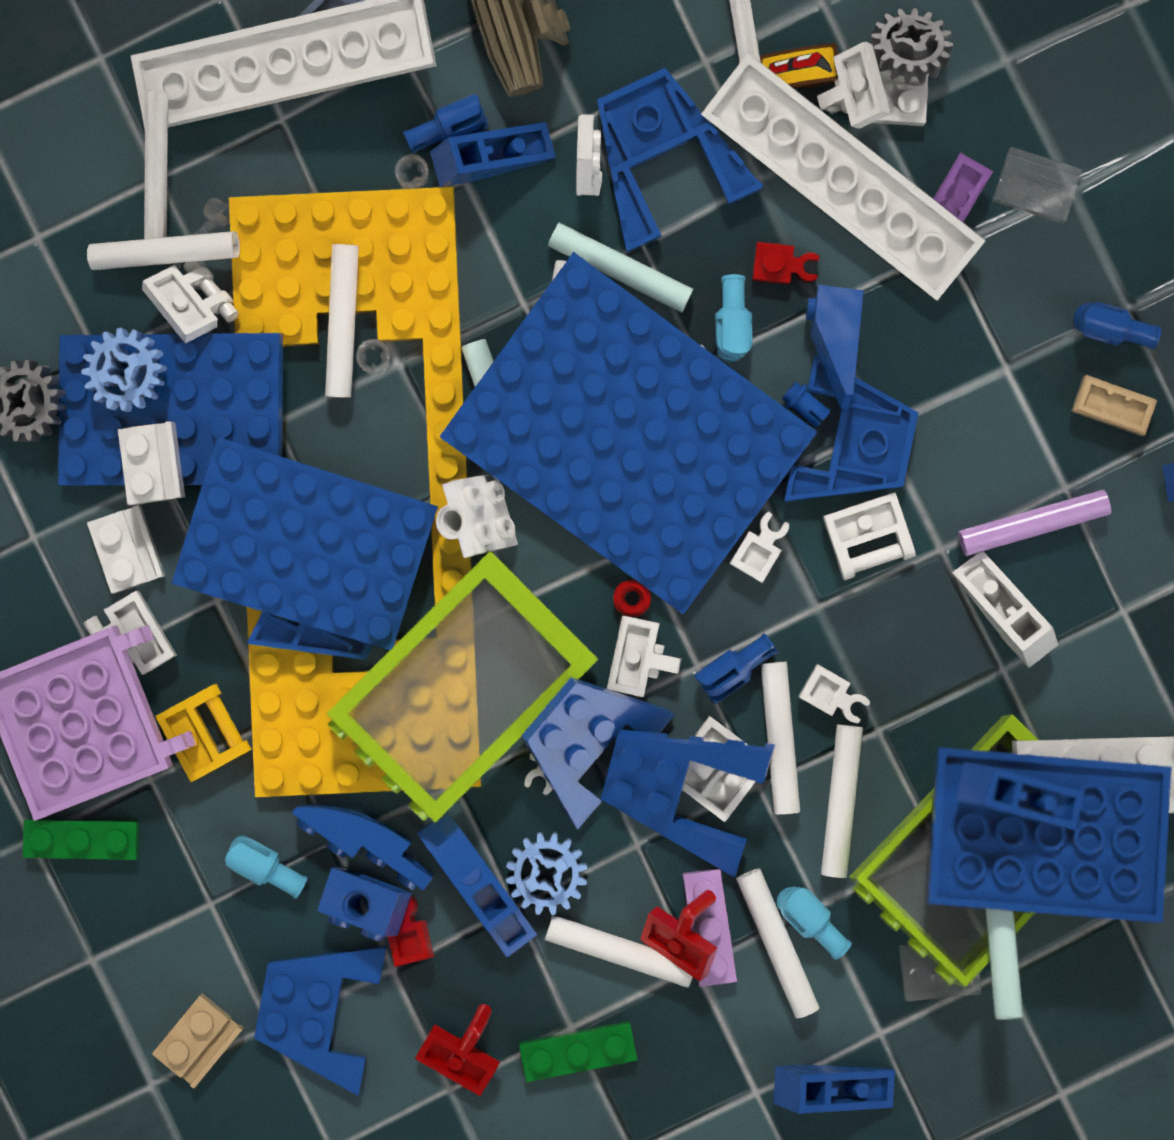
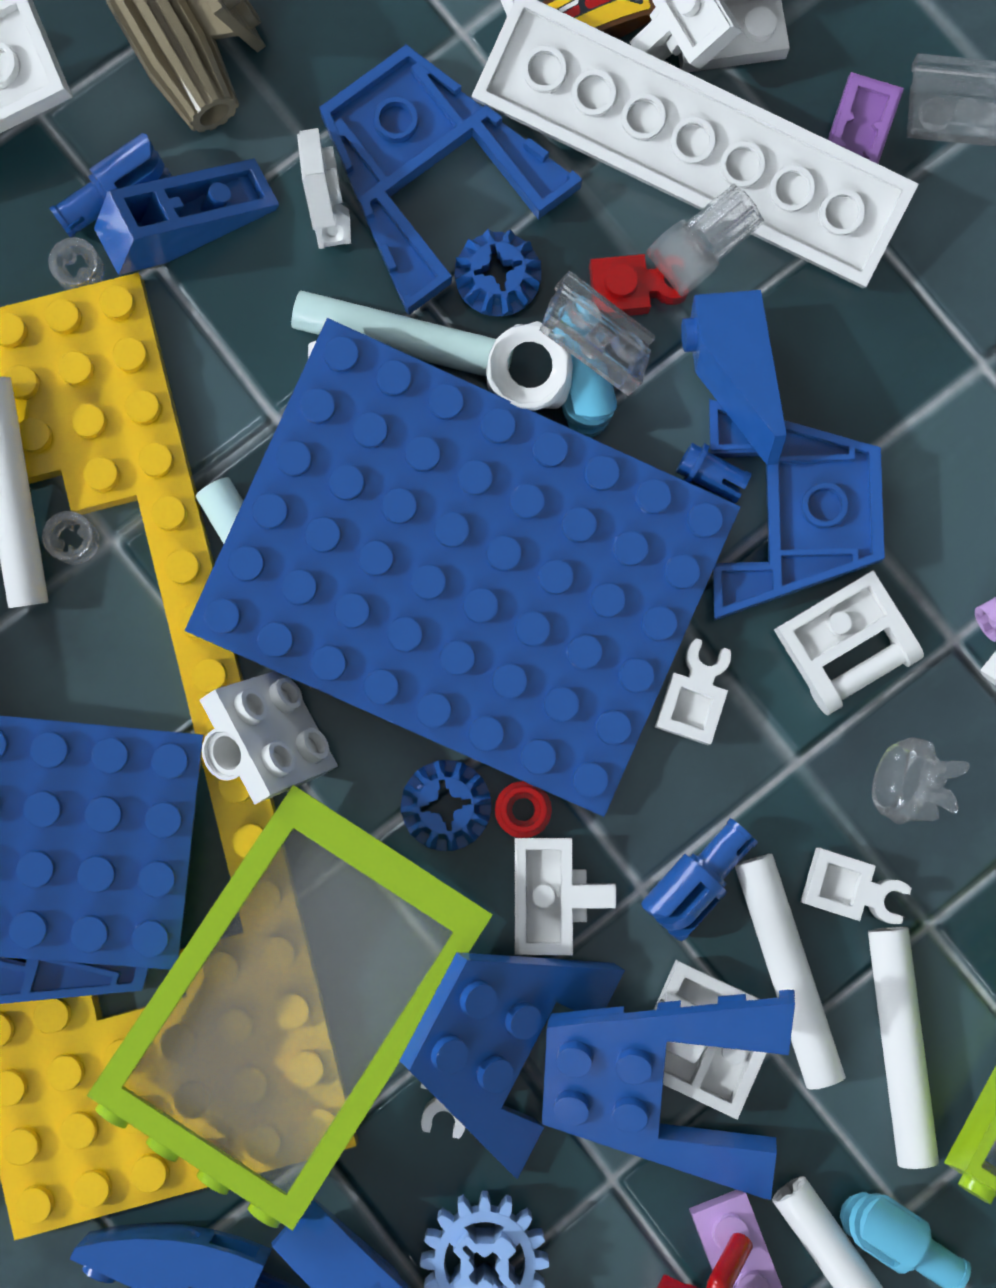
camera: 20 degrees left, 5 degrees down
none -> blue gear [401,760,491,851]
none -> blue gear [455,229,541,317]
none -> white piece [486,321,573,411]
none -> clear plate [539,271,655,396]
none -> clear piece [646,183,764,296]
none -> clear piece [872,737,969,825]

